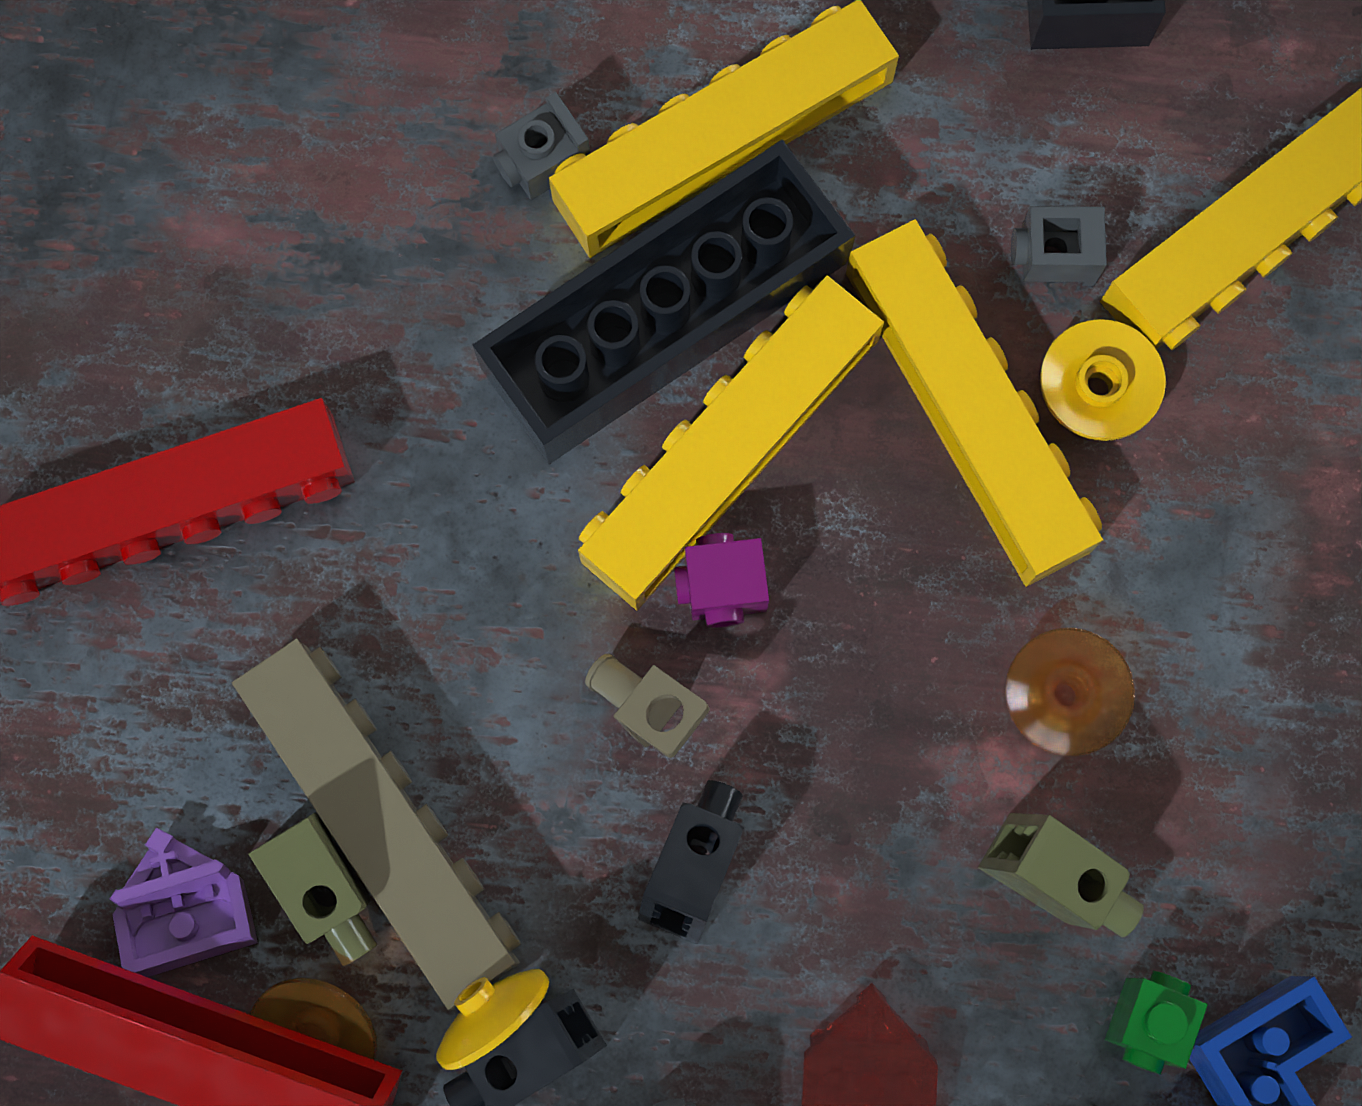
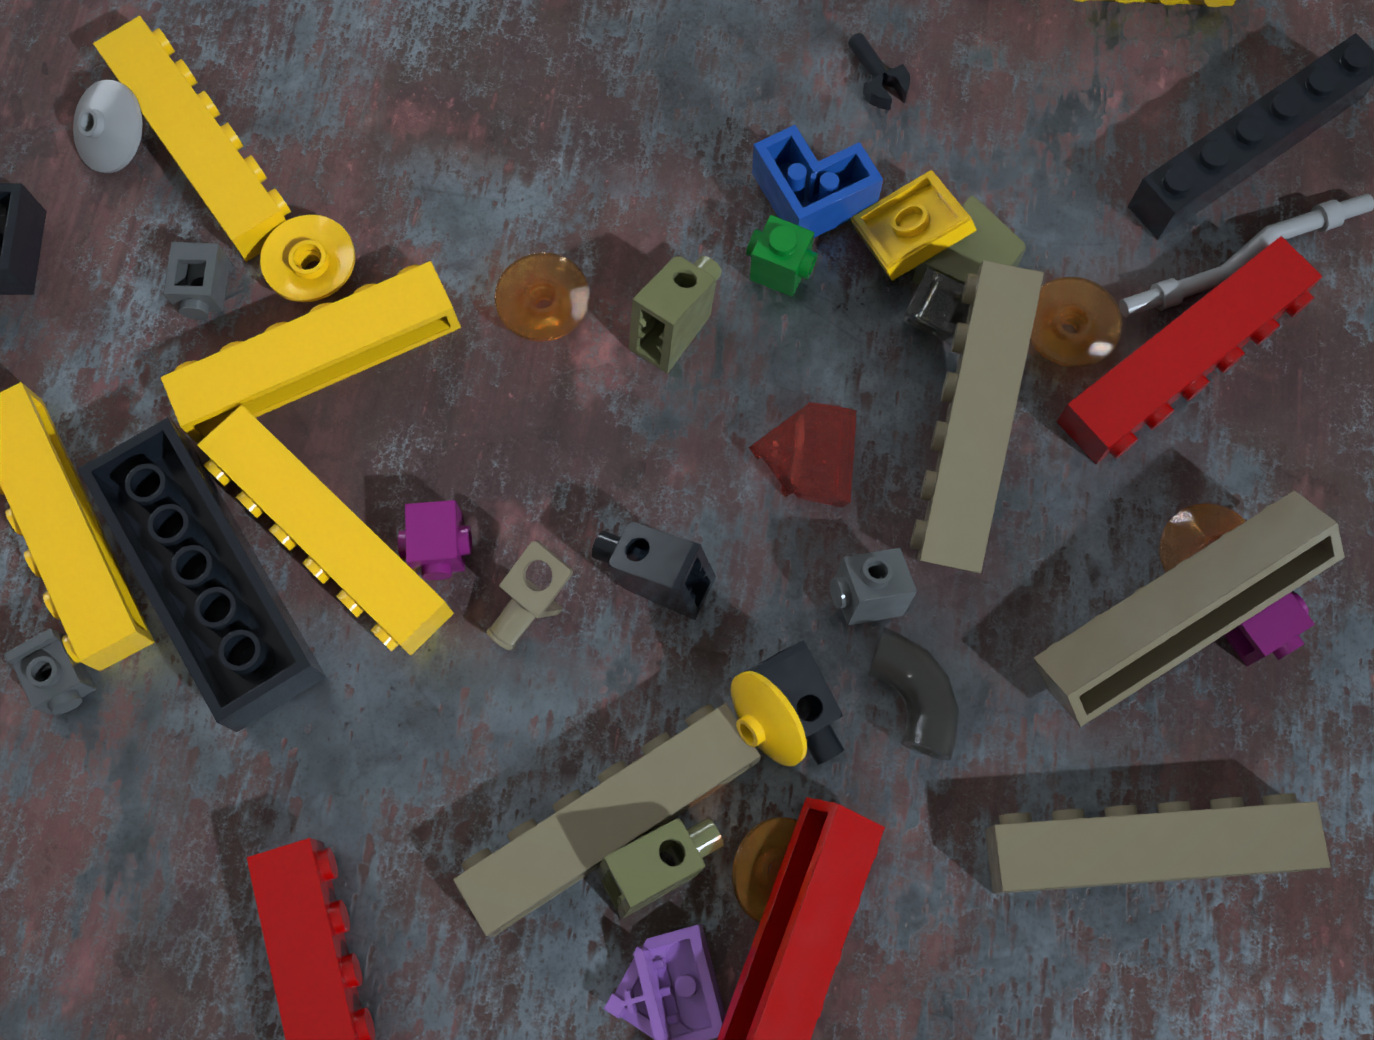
camera: 85 degrees left, 5 degrees down
none -> light grey dish [73,79,143,173]

